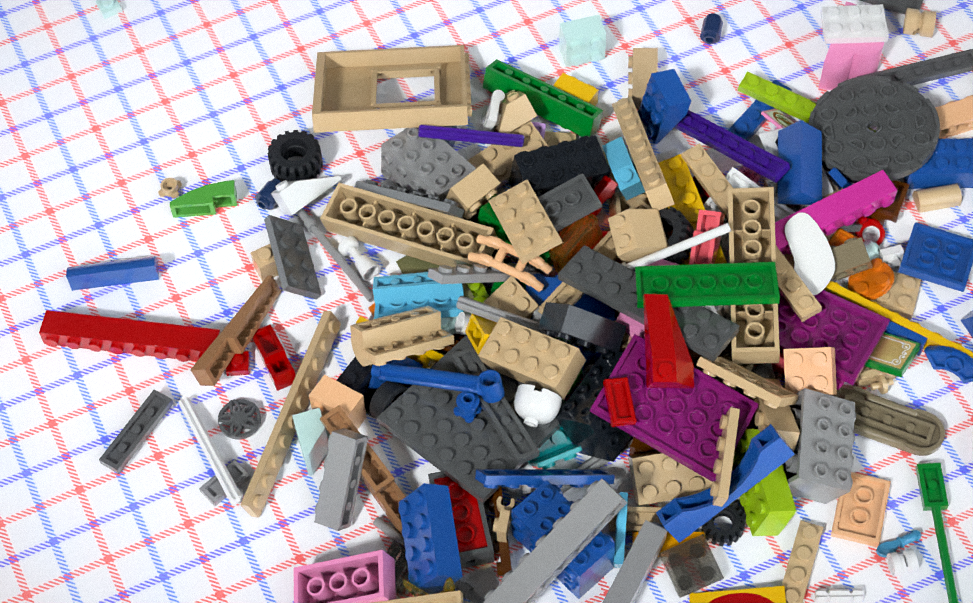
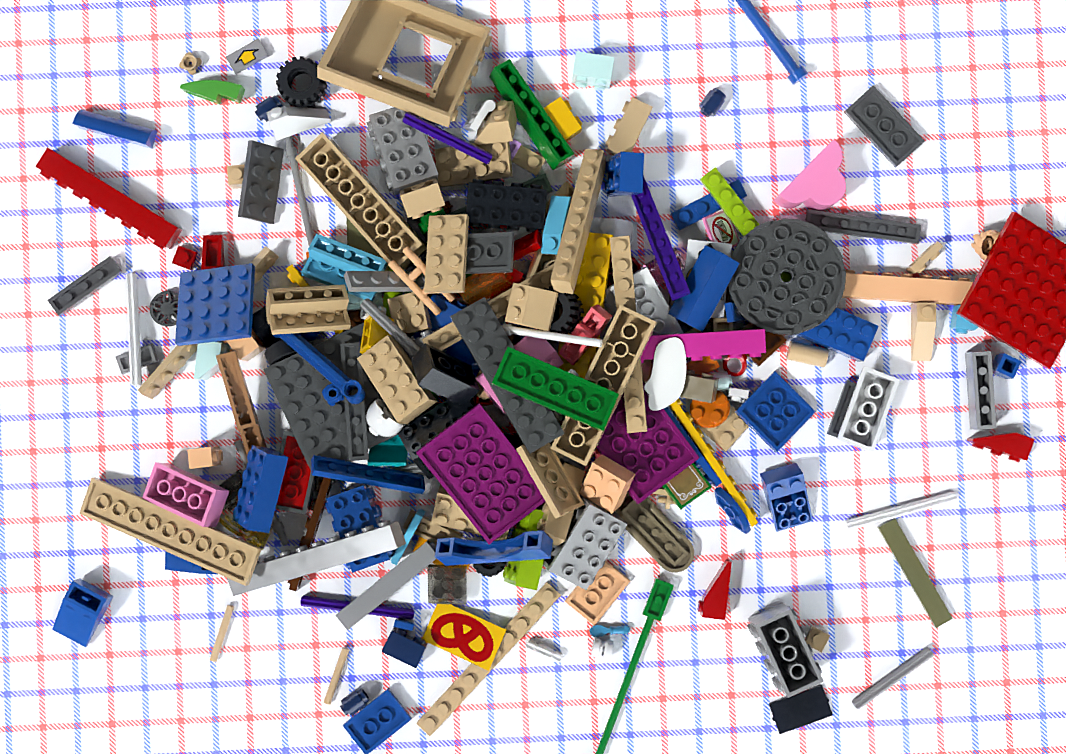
camera: 20 degrees right, 30 degrees up
medium nougat slope [190,275,281,386] -> none
light grey brick [314,428,368,531] -> none
white piece [338,236,381,281] -> none
plate [355,179,464,218] -> none
tan plate [493,496,515,543] -> none
red tile [603,377,637,427] -> none
red wedge [643,294,694,389] -> none
tan plate [710,407,740,507] -> none
white plate [820,4,889,44] -> none
tan wheel [903,8,936,38] -> none
none -> blue plate [175,263,255,346]
none -> light nougat brick [187,446,223,469]
none -> light grey tile [226,38,269,75]

